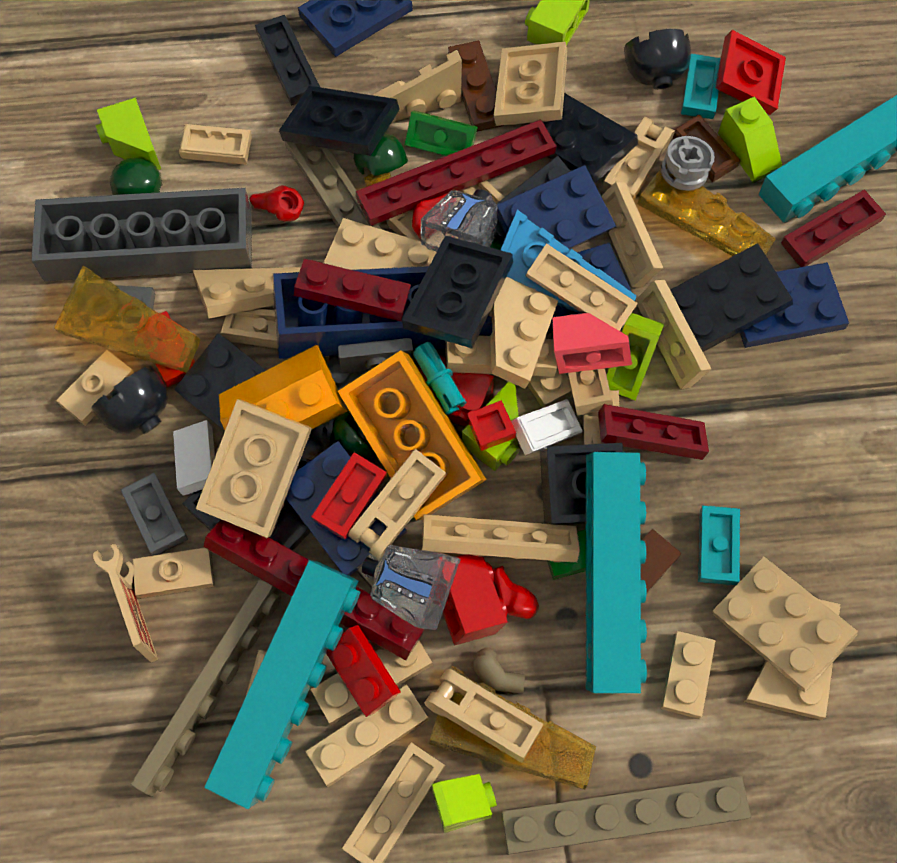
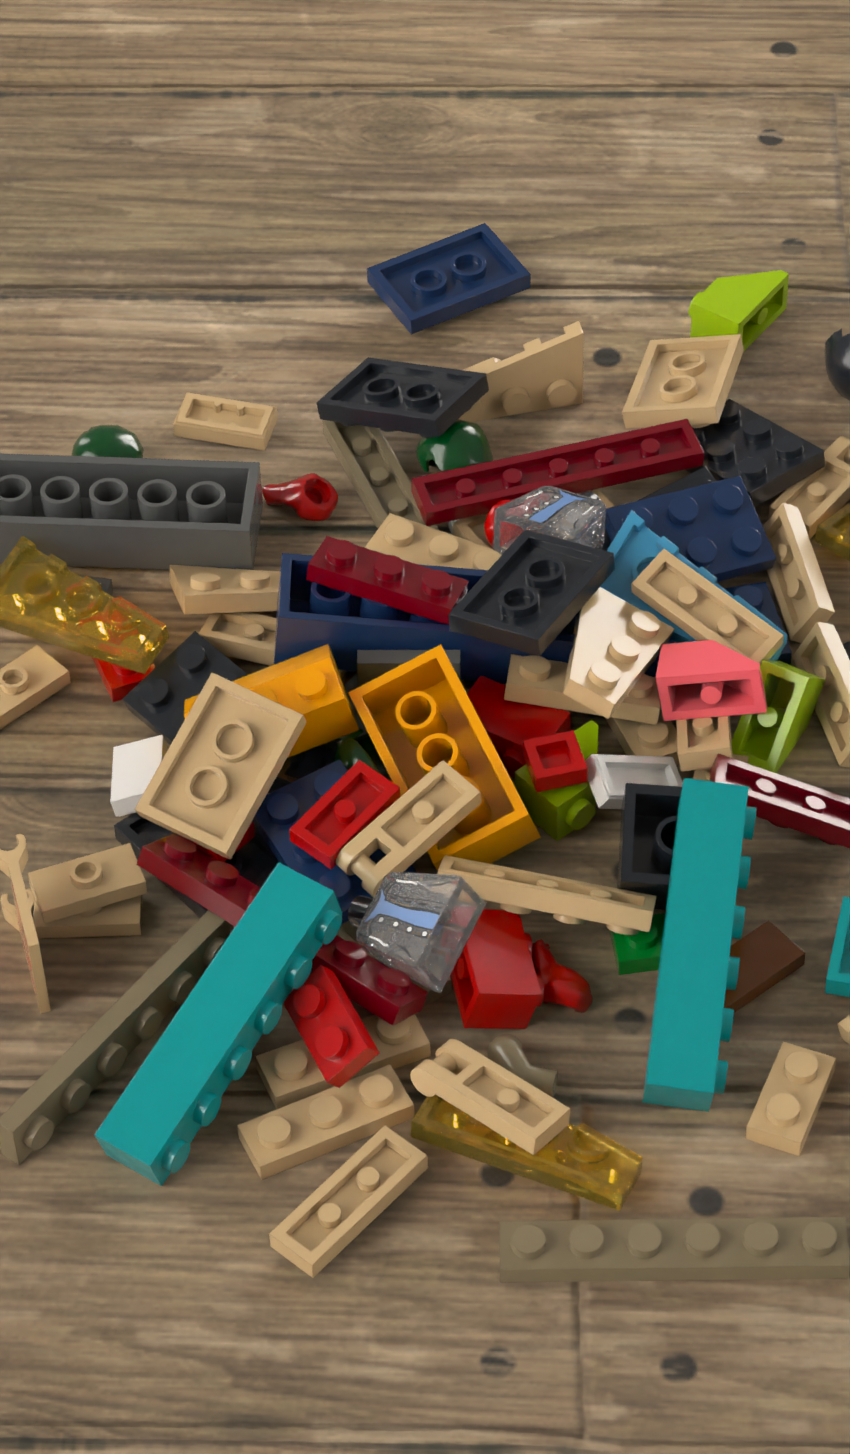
camera: 10 degrees right, 20 degrees down
black cylinder [91,365,168,434] -> none
lime slope [95,98,161,170] -> none
dark grey plate [120,473,188,556] -> none
black plate [255,15,320,106] -> none
green plate [405,110,478,156] -> none
teal axle [414,342,467,414] -> none
lime slope [432,774,497,833] -> none
reddish brown plate [448,40,505,132] -> none
none -> tan plate [28,843,147,924]

